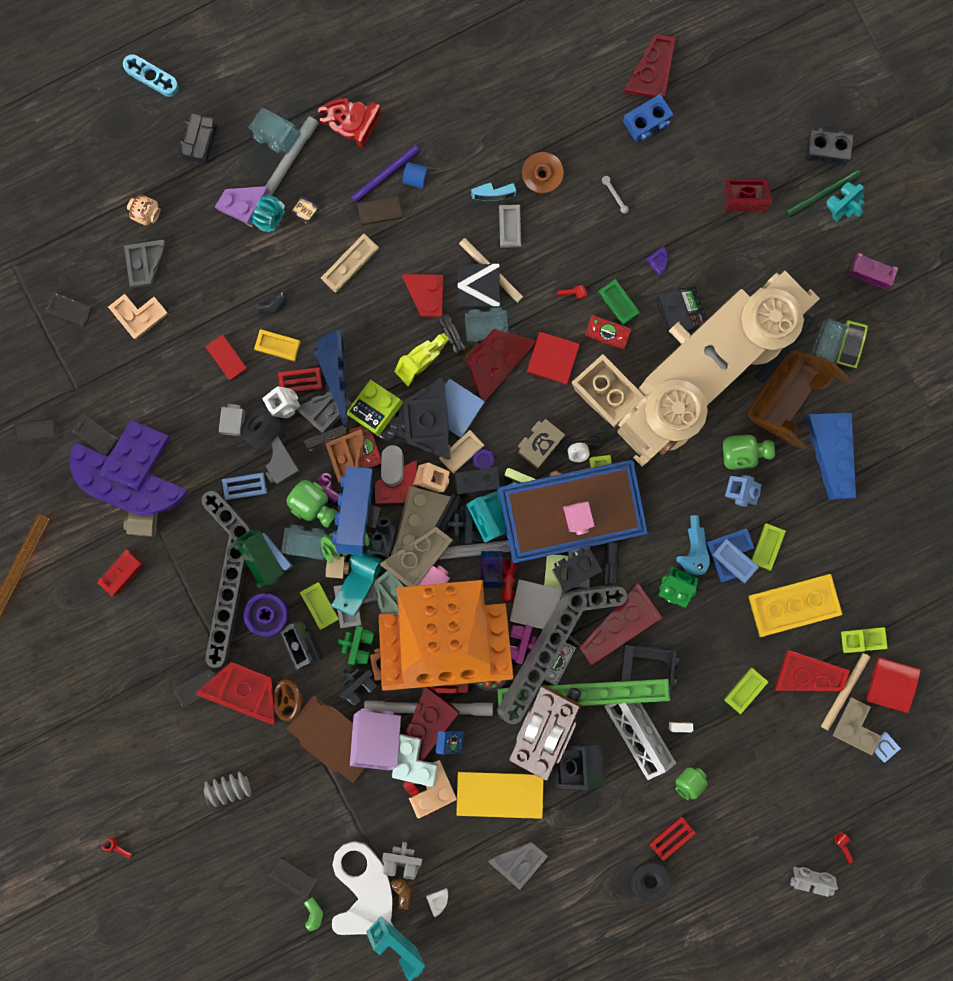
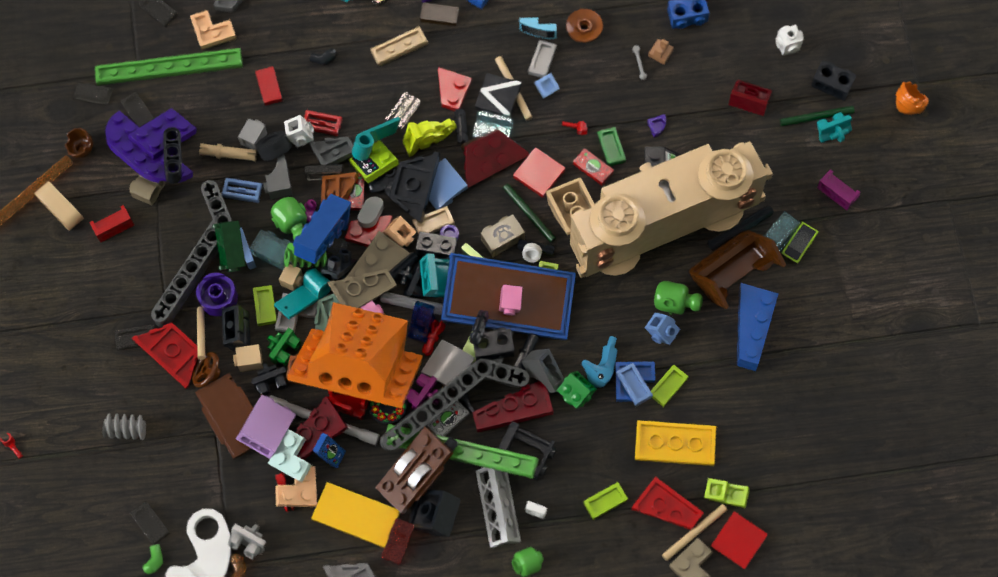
camera: 25 degrees right, 15 degrees down
yellow tile [254,329,301,362] -> none
dark blue wedge [314,330,348,425] -> none
none -> tan beam [34,181,84,231]
none -> reddish brown hair [65,128,94,158]
none -> bright green tile [95,48,243,85]
none -> black beam [163,127,182,184]
none -> tan bar [197,307,206,360]
none -> tan pin [199,143,257,161]
none -> tan brick [233,344,264,372]
none -> teal door [352,117,400,161]
none -> clear red slope [381,518,414,565]
none -> clear smoke tile [385,91,421,130]
none -> black axle [469,310,489,345]
none -> dark green bar [503,183,556,243]
none -> dark grey arch [522,349,564,393]
none -> light blue tile [534,73,560,99]
none -> medium nougat tile [649,39,674,64]
none -> white brick [775,25,804,56]
none -> orange hair [896,82,929,115]

